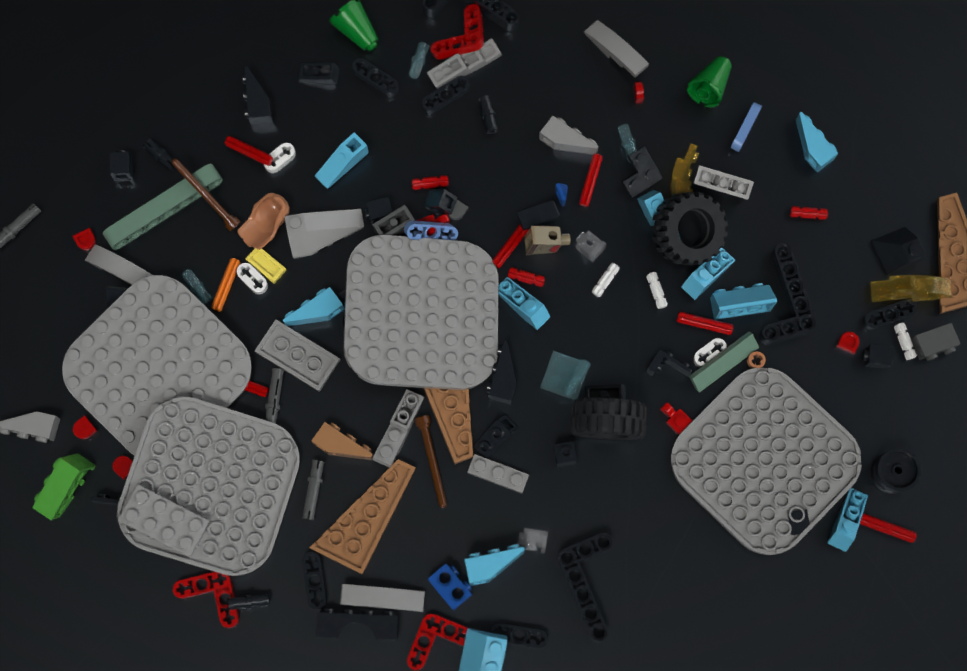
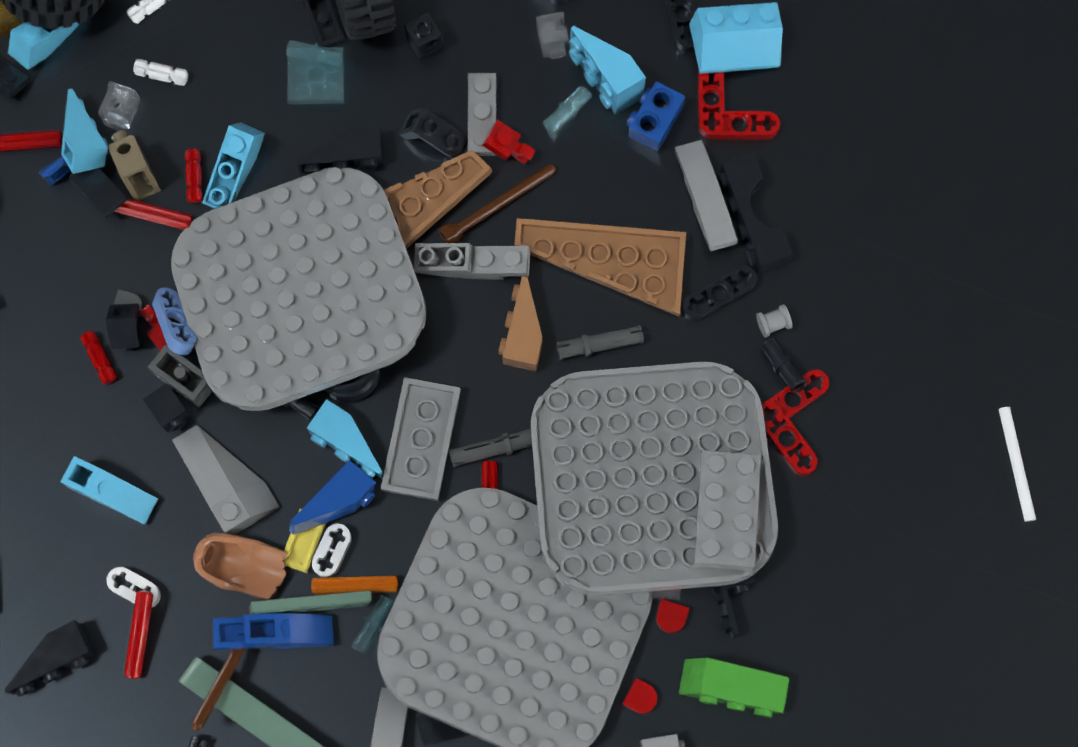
camera: 110 degrees left, 0 degrees up
none -> medium azure slope [61,89,109,174]
none -> blue slope [213,613,334,651]
none -> sand green tile [249,591,372,614]
none -> blue slope [289,460,376,535]
none -> red plate [482,120,536,164]
none -> clear light blue axle [543,86,592,135]
none -> light grey bush [756,304,793,338]

